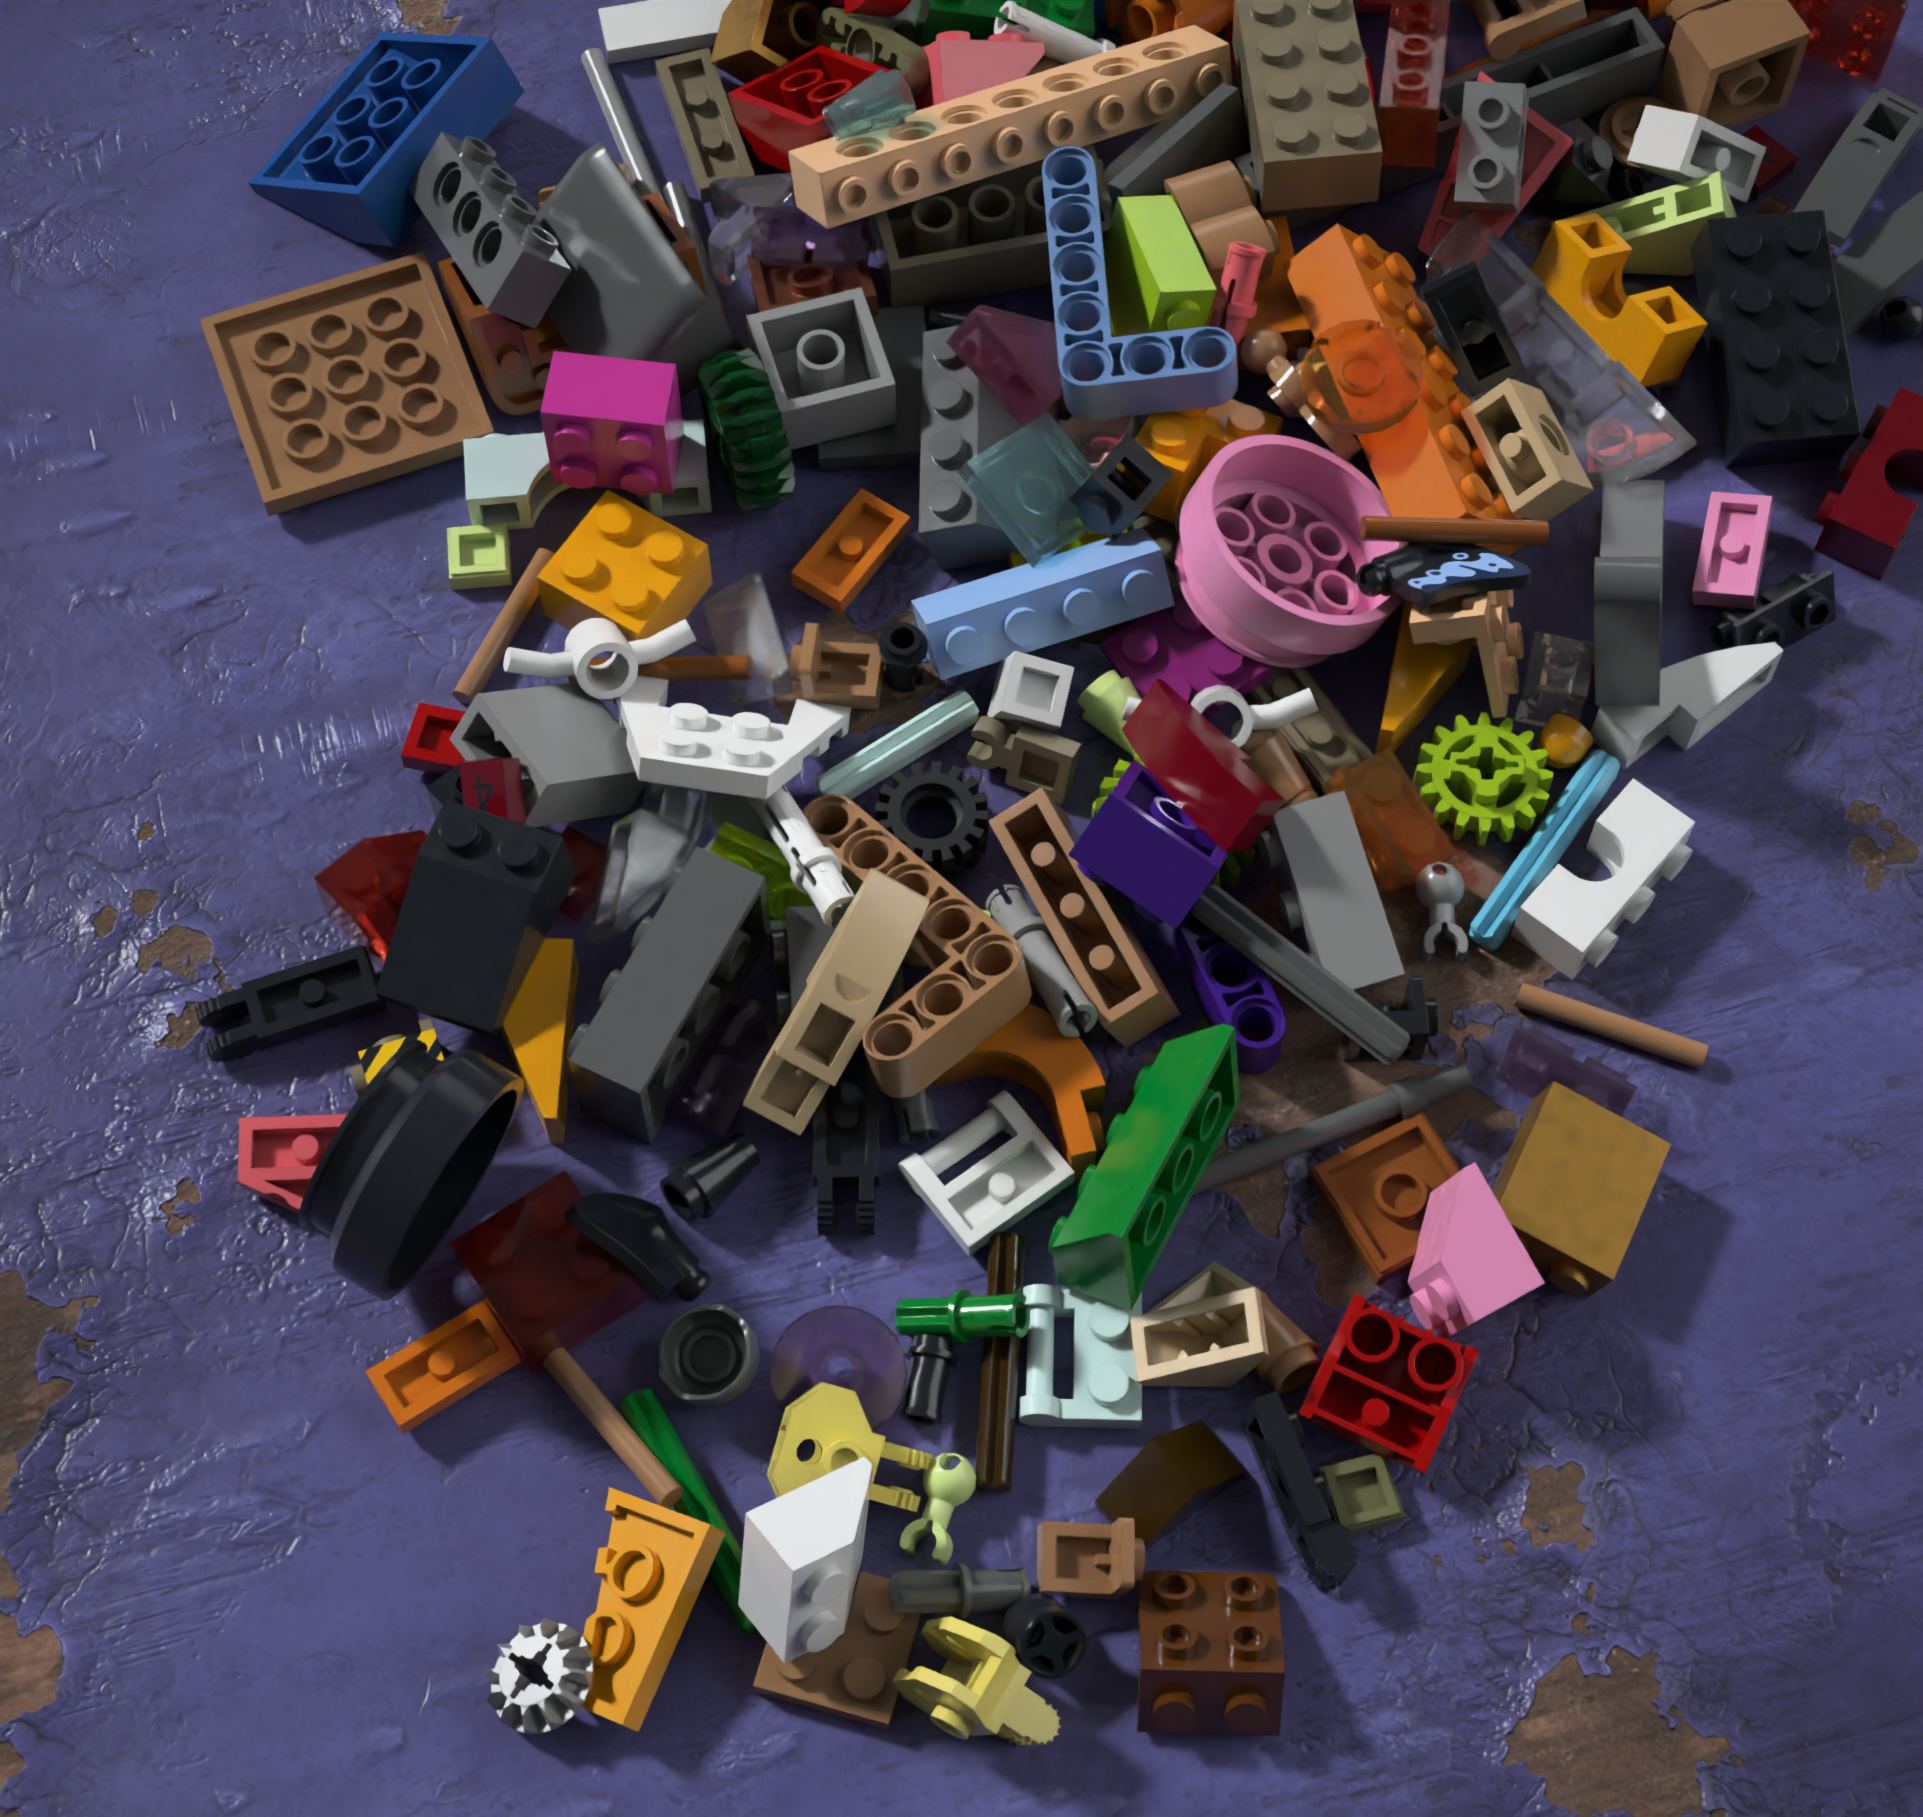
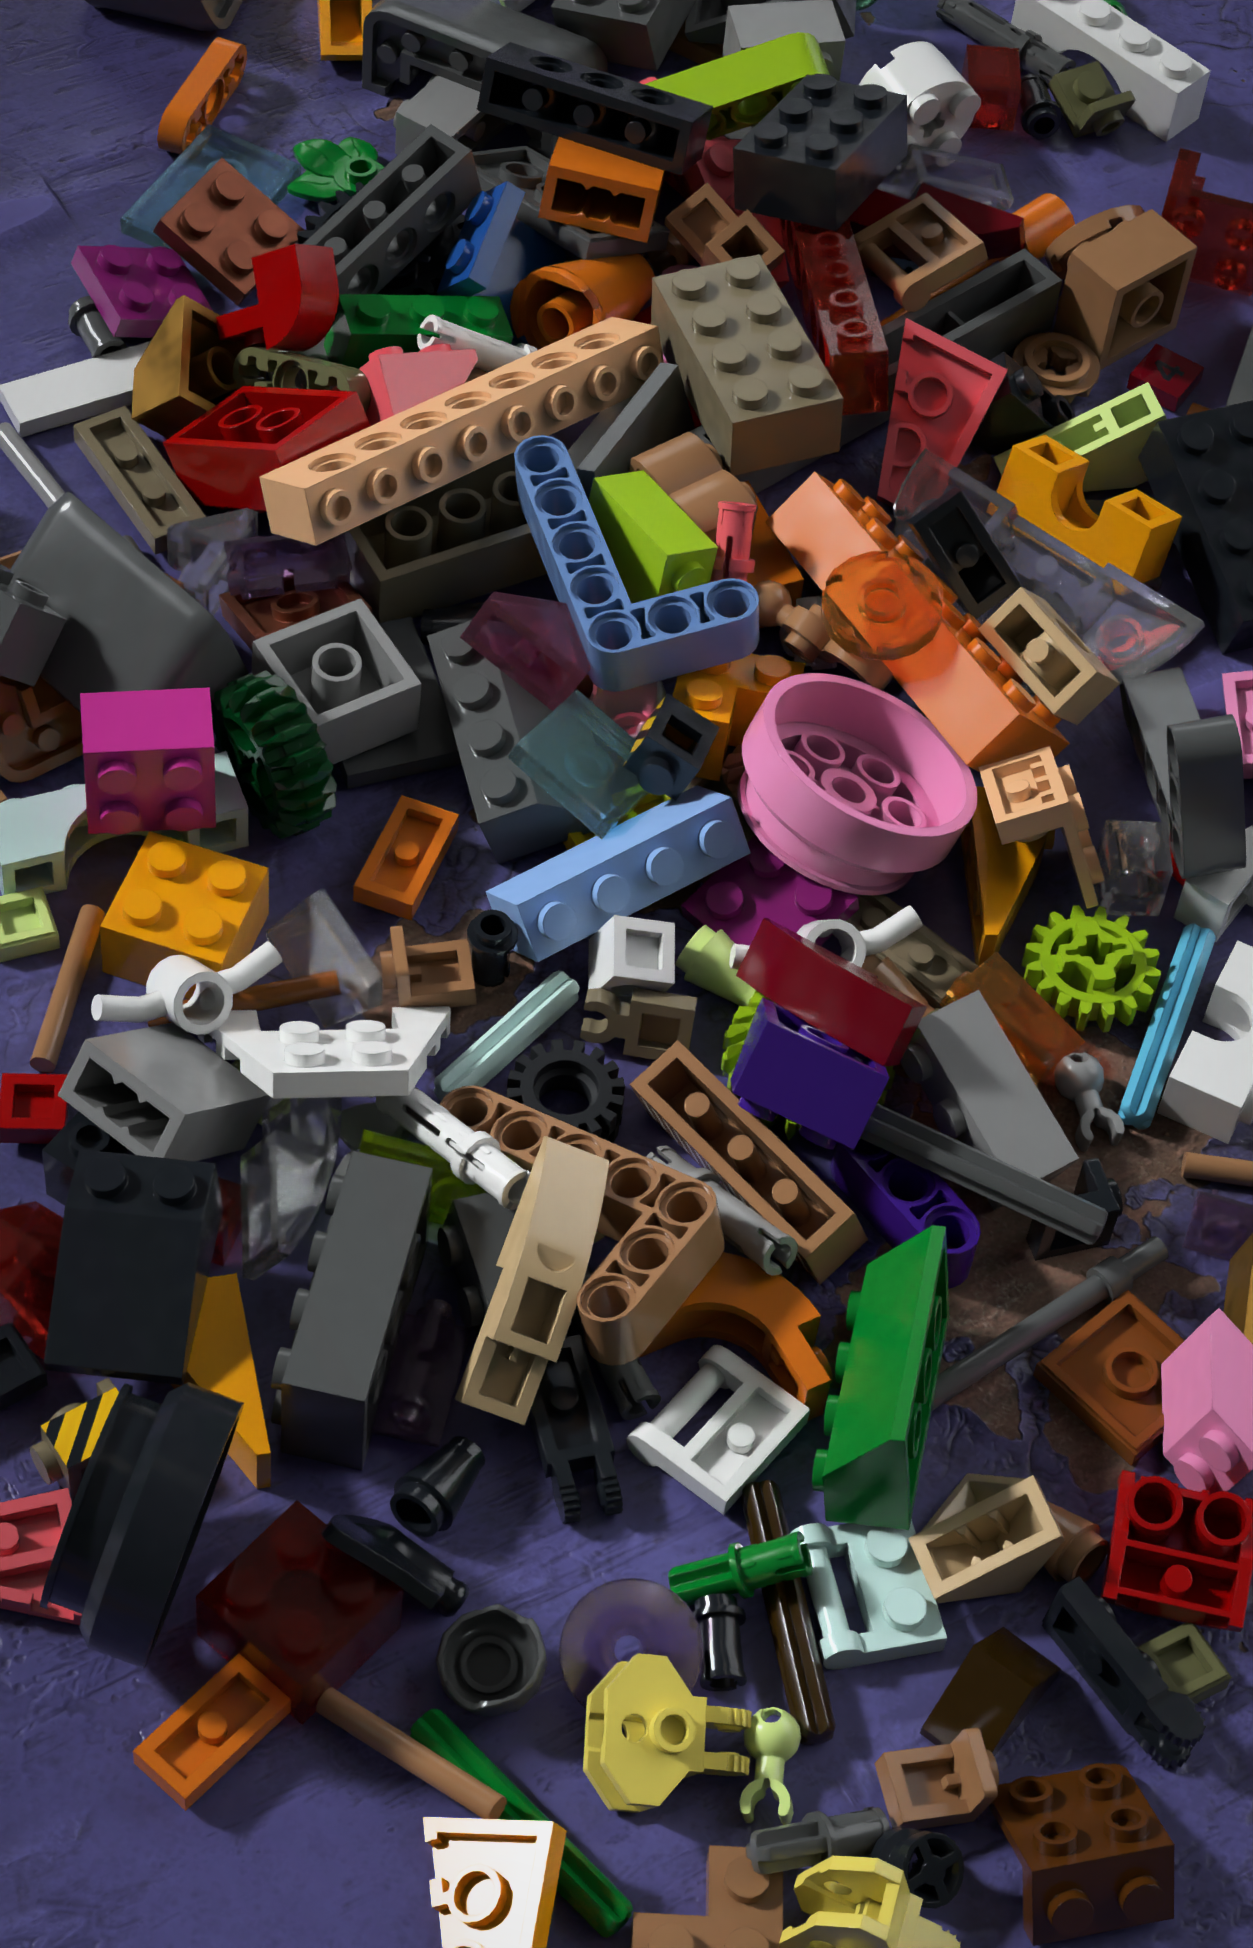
camera: 20 degrees left, 10 degrees down
dark red tile [459,758,526,823] -> none
white slope [738,1456,873,1664] -> none
clear light blue cone [823,69,916,141] -> none
black arm [1356,542,1532,607] -> none
dark orange bar [1360,516,1549,546] -> none
light grey brick [1454,81,1529,213] -> none
light orange hinge [1537,714,1593,769] -> none
white slope [1627,104,1766,203] -> none

